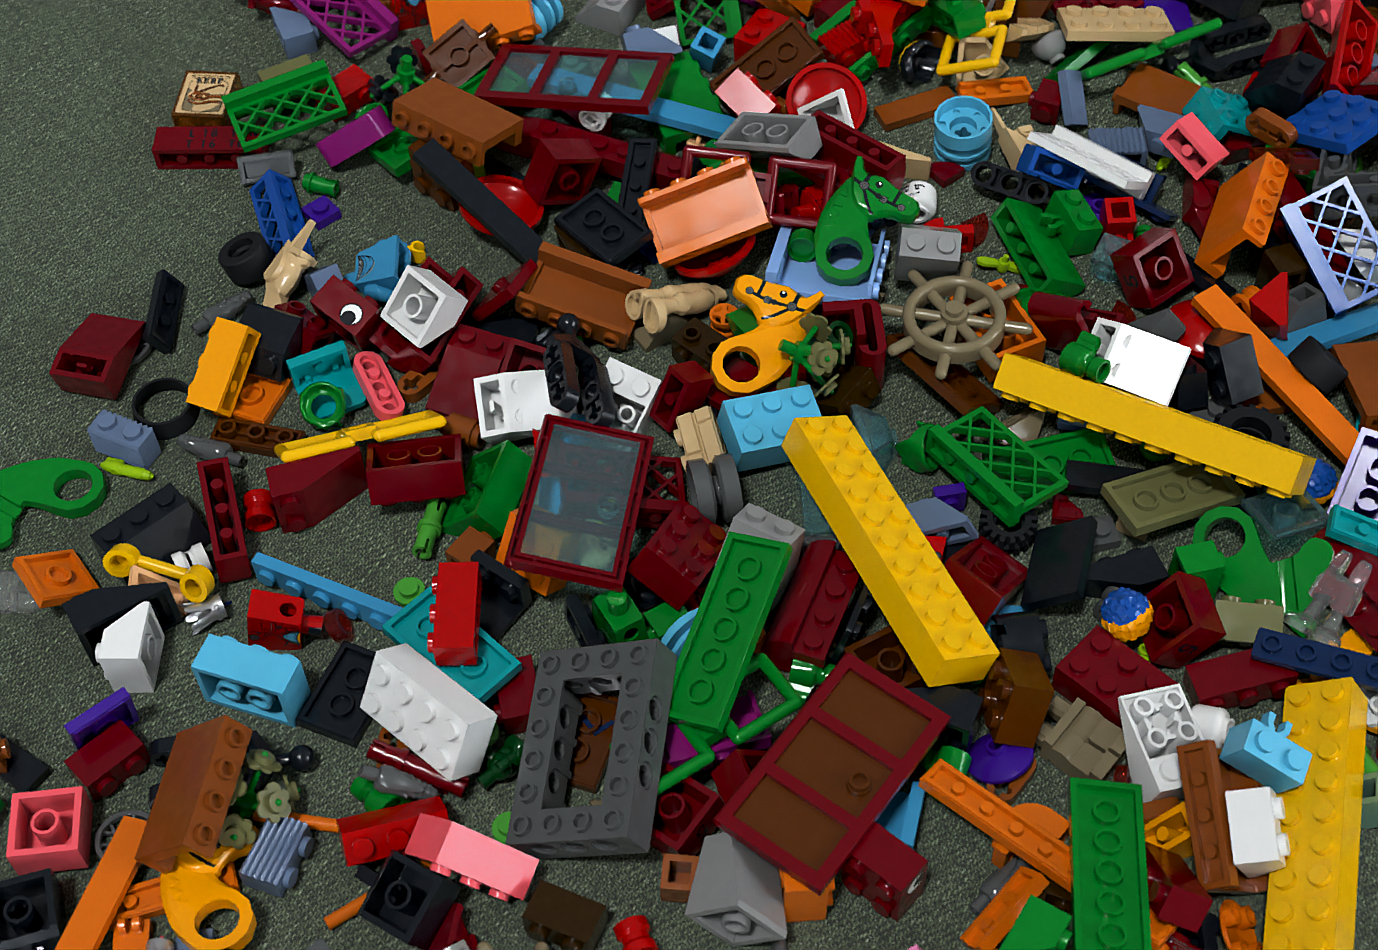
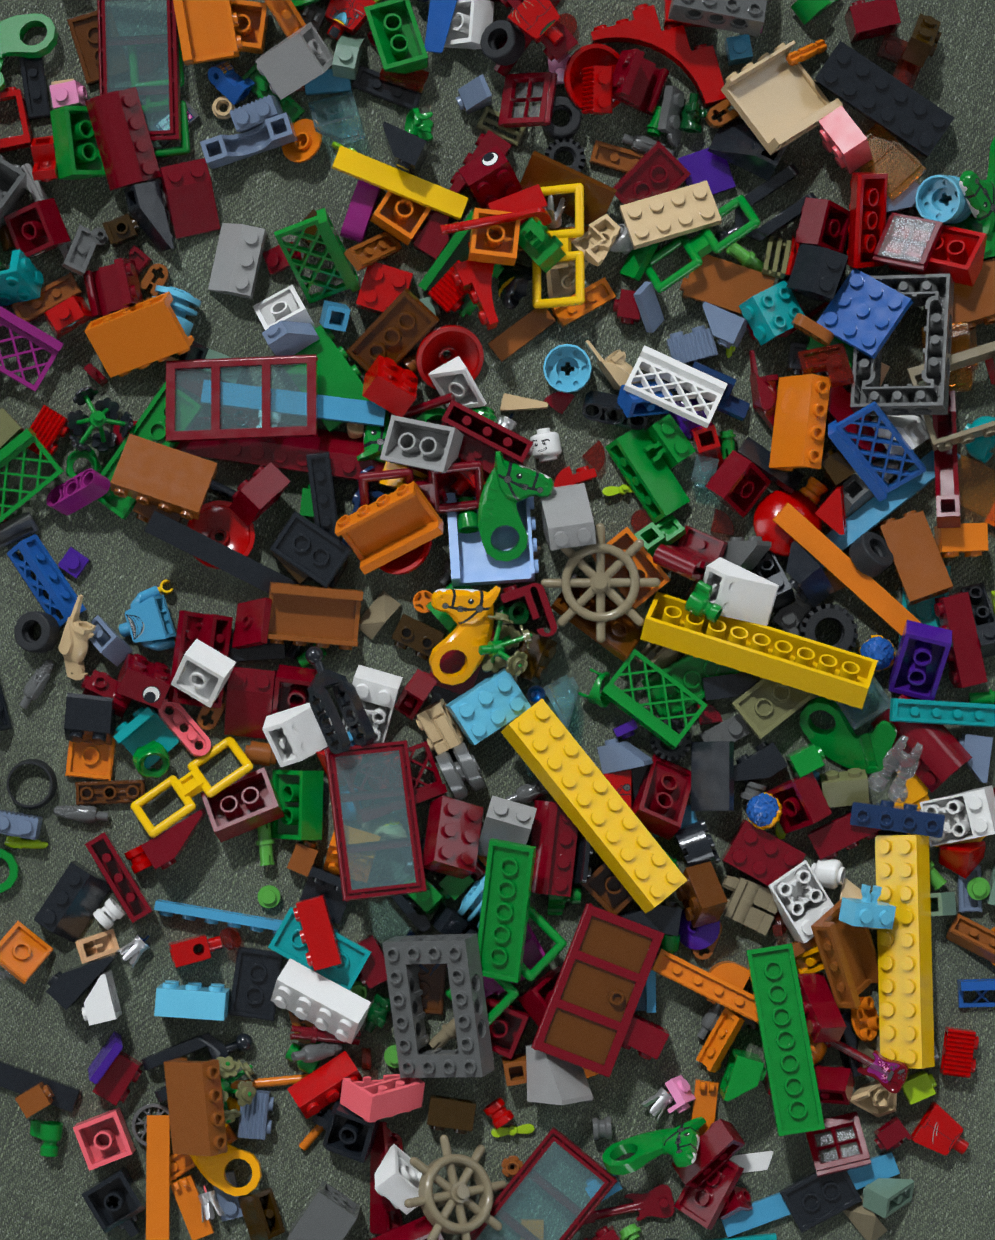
camera: 15 degrees left, 35 degrees up
yellow piece [102,543,215,603] -> none
light orange brick [185,316,262,418] -> none
green pin [302,172,340,198] -> none
reddish brown plate [422,19,498,87] -> none
tan piece [625,282,727,334] -> none
coral brick [1159,112,1230,181] -> none
white slope [1225,786,1290,878] -> none
none -> clear red tile [361,1048,371,1071]
none -> olive tile [762,236,791,279]

